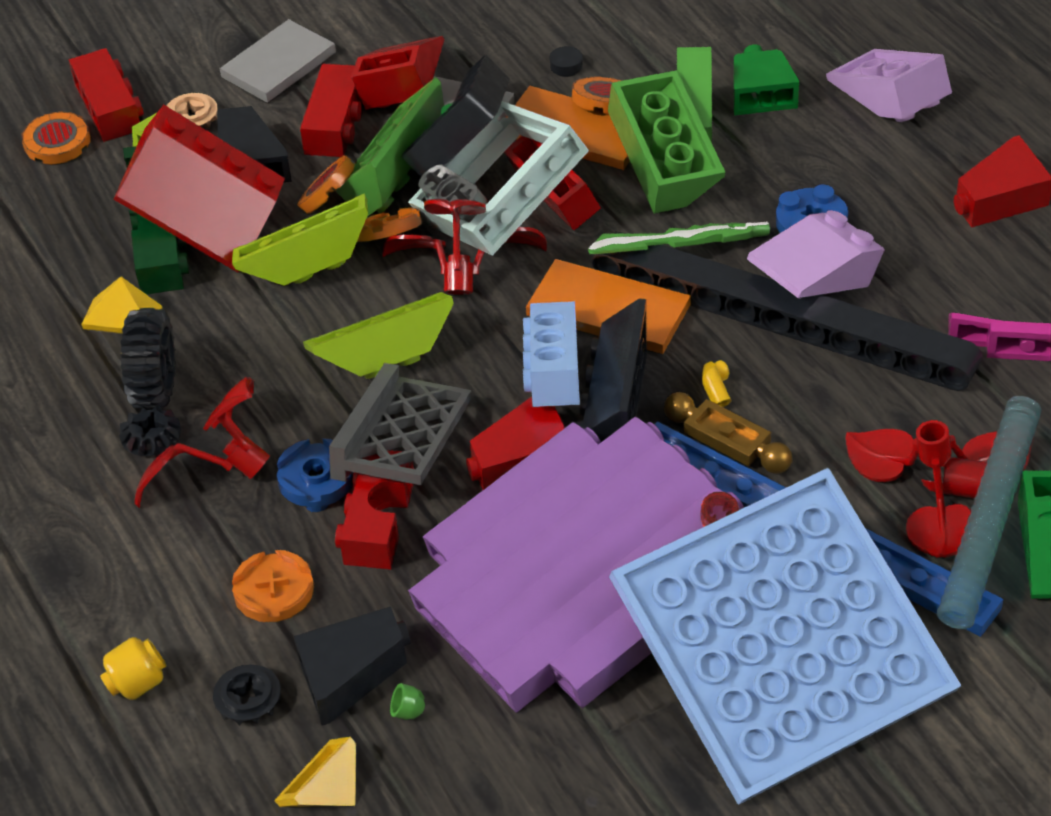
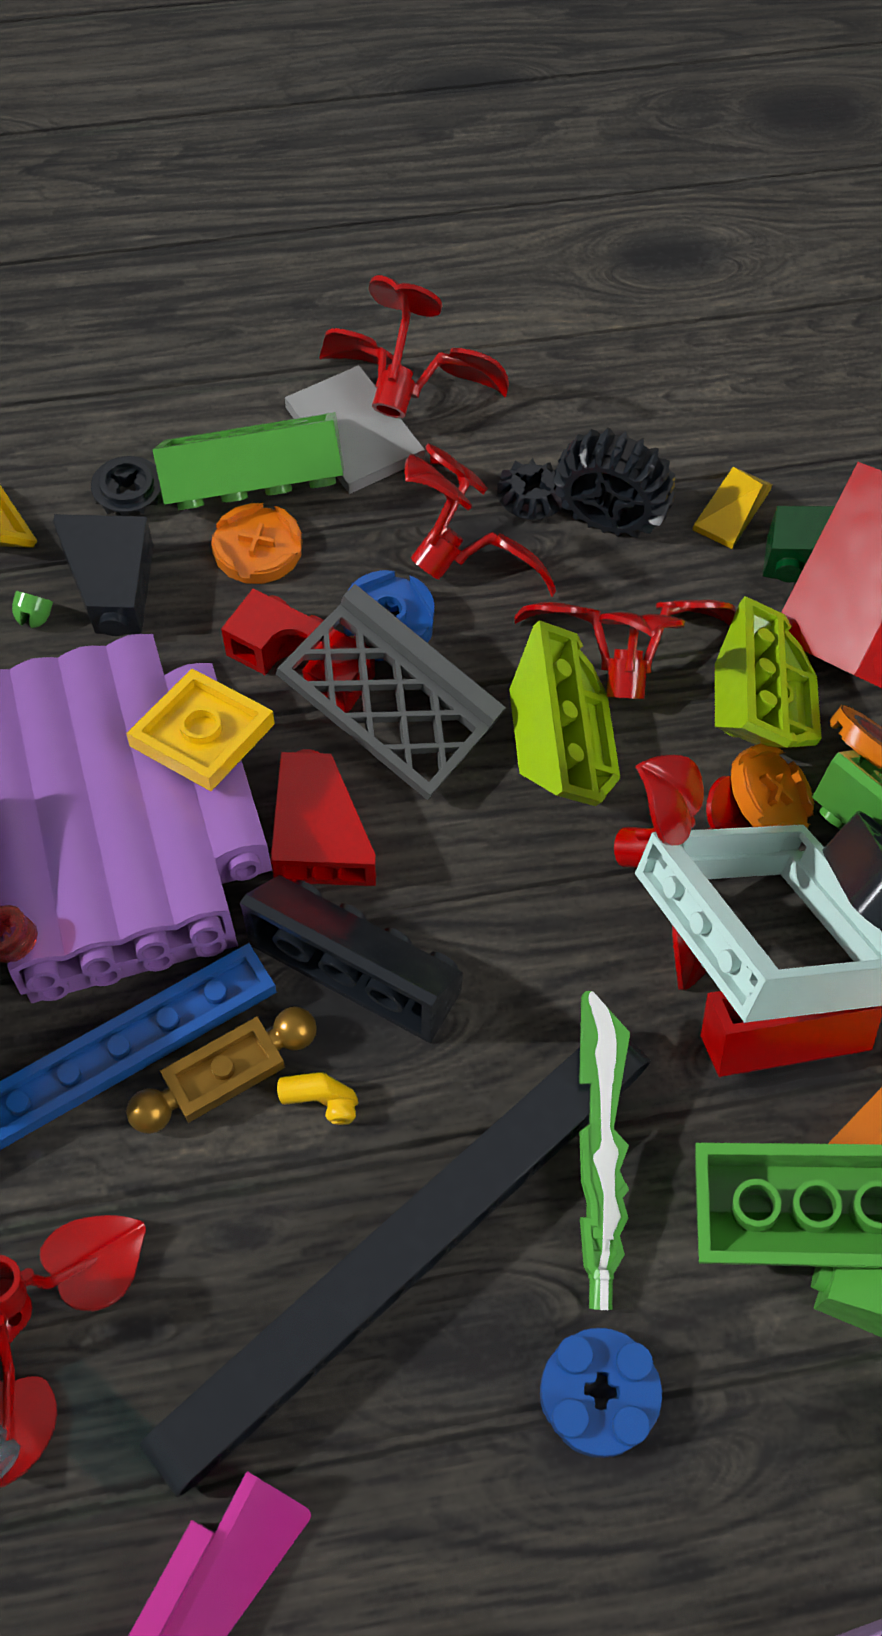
camera: 105 degrees right, 15 degrees up
yellow head [100,637,166,700] -> none
dark grey beam [419,165,488,221] -> none
light blue brick [523,301,580,407] -> none
orange tile [526,259,691,354] -> none
lavender slope [747,210,885,298] -> none
none -> yellow plate [126,668,275,791]
none -> bright green slope [153,412,344,510]
none -> light grey tile [285,365,425,494]
none -> red plant [319,275,509,418]
none -> red plant [514,600,736,699]

